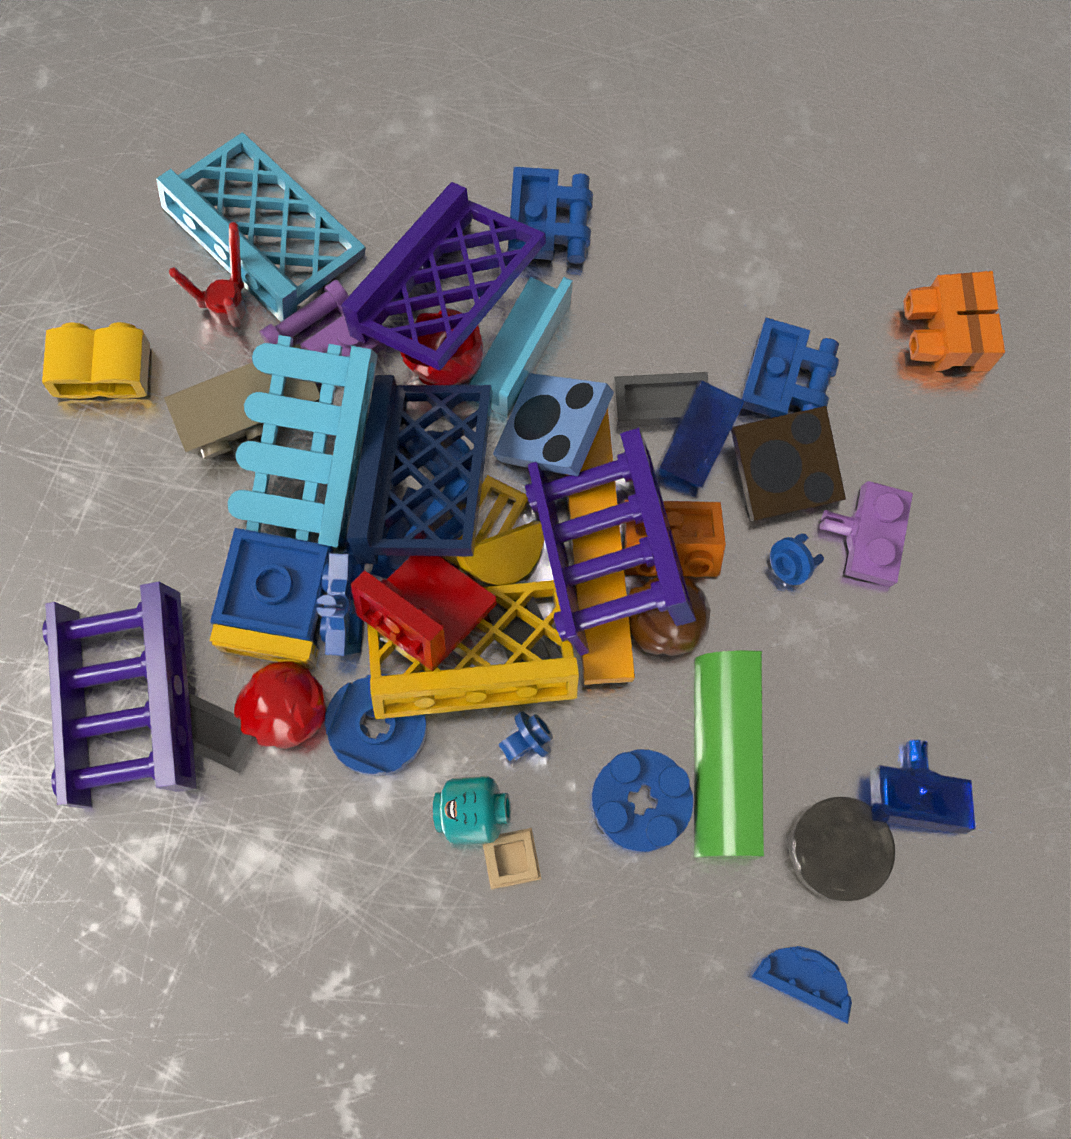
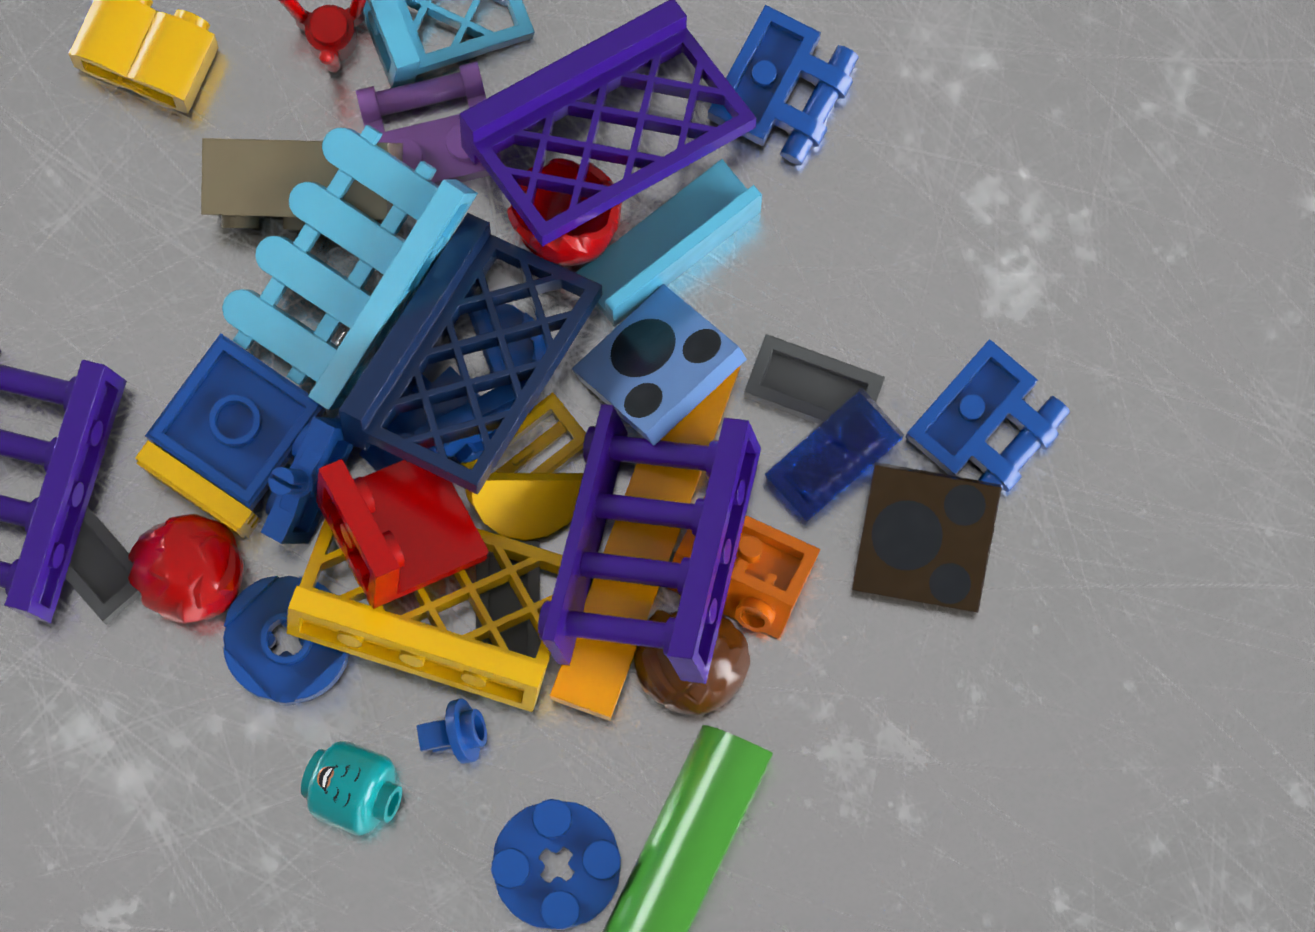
camera: 30 degrees right, 5 degrees up
tan tile [483,828,542,890] -> none
blue plate [770,533,824,585] -> none
medium lavender plate [820,481,913,587] -> none
orange hips [903,271,1005,372] -> none

